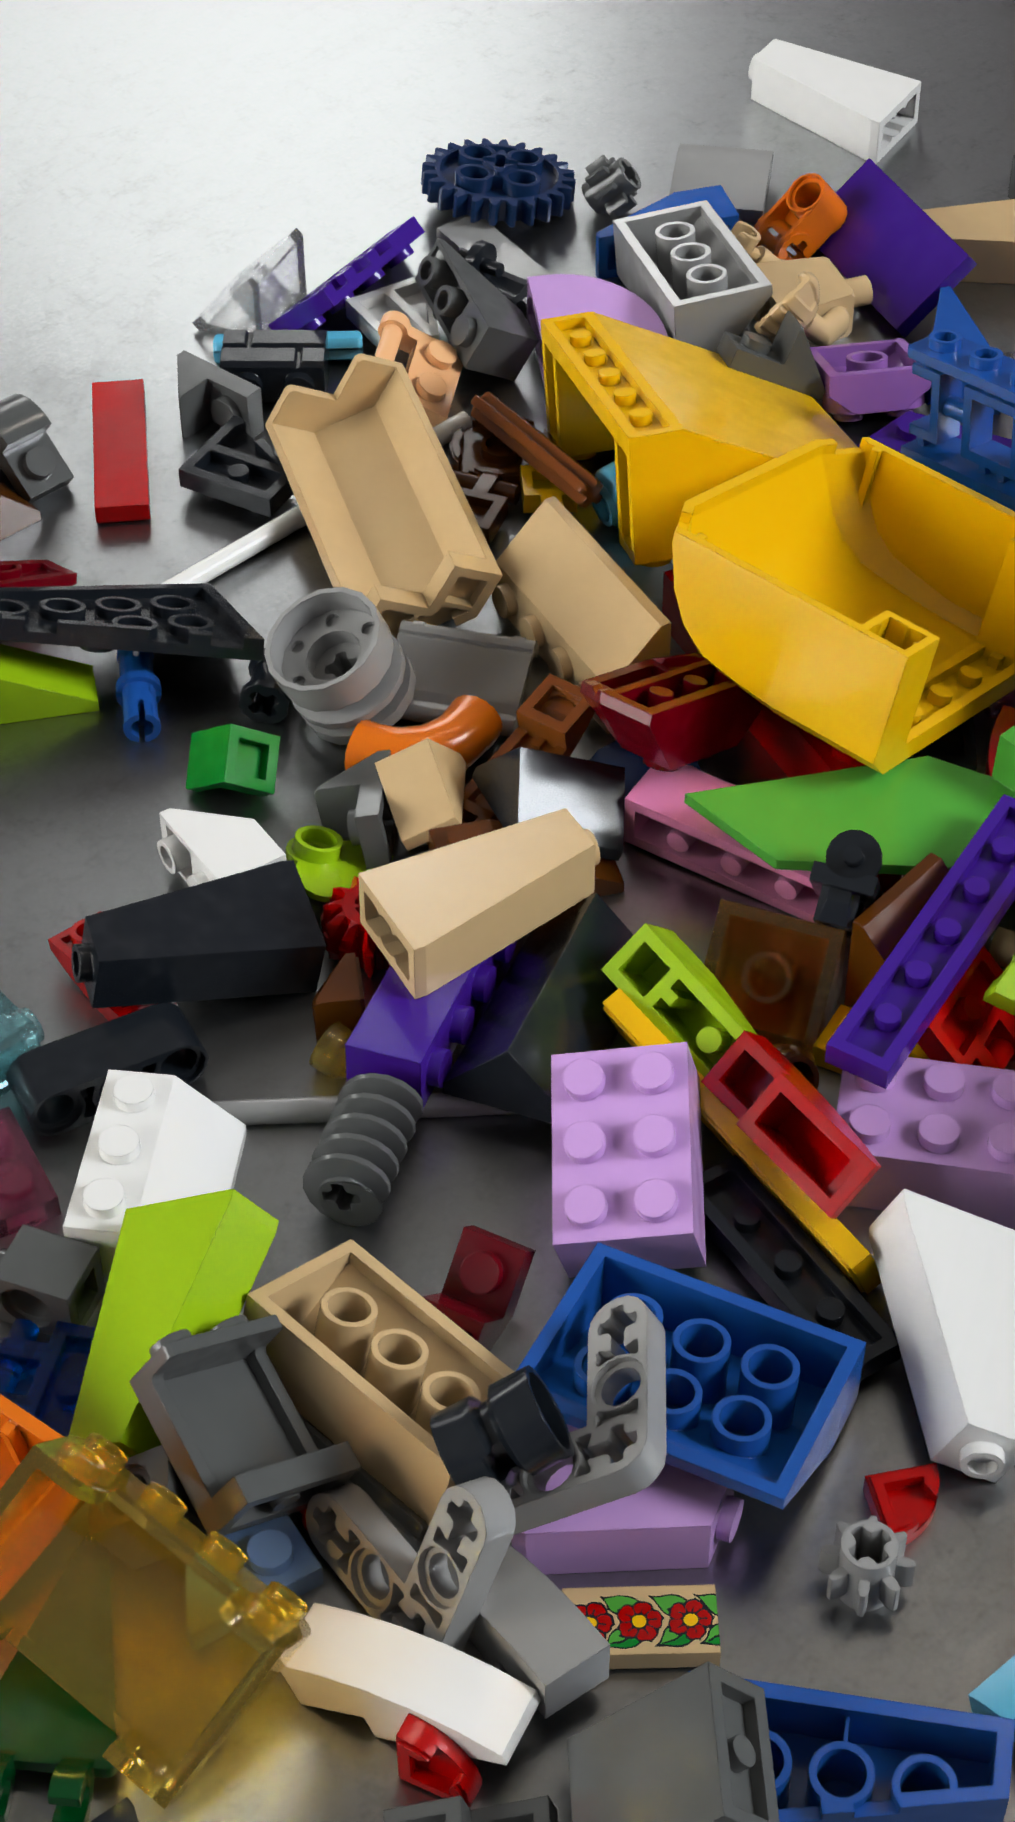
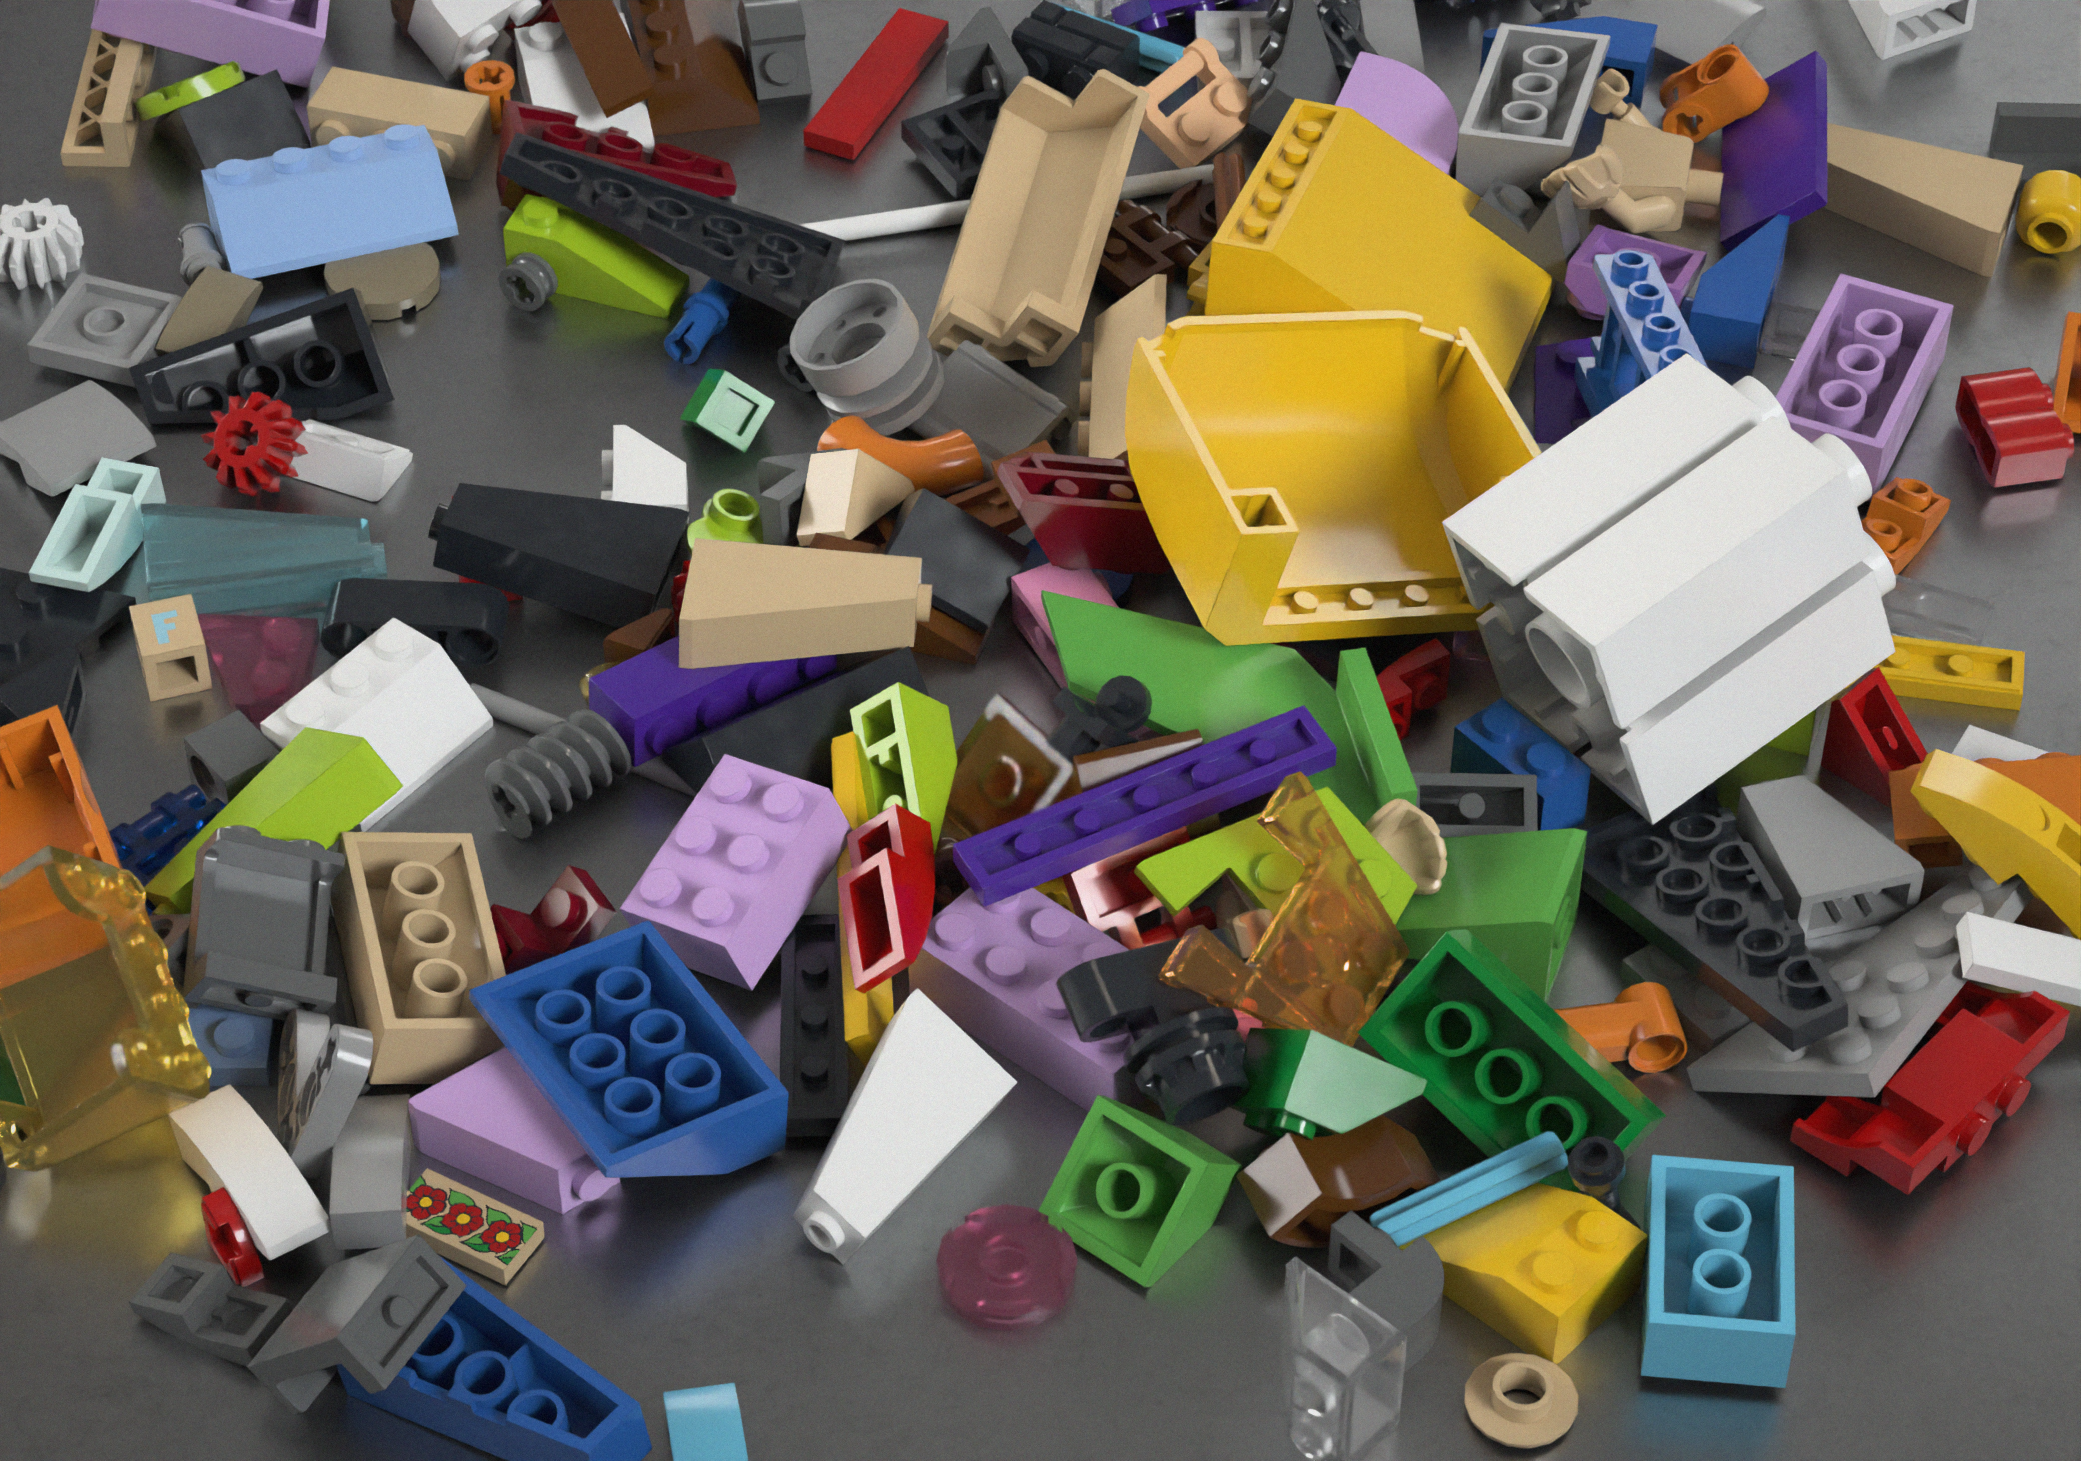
camera: 30 degrees right, 0 degrees up
black wheel [430,1365,574,1490] -> none
light grey beam [475,1295,667,1535] -> none
light grey gear [818,1515,916,1617] -> none
red tile [863,1463,940,1545] -> none

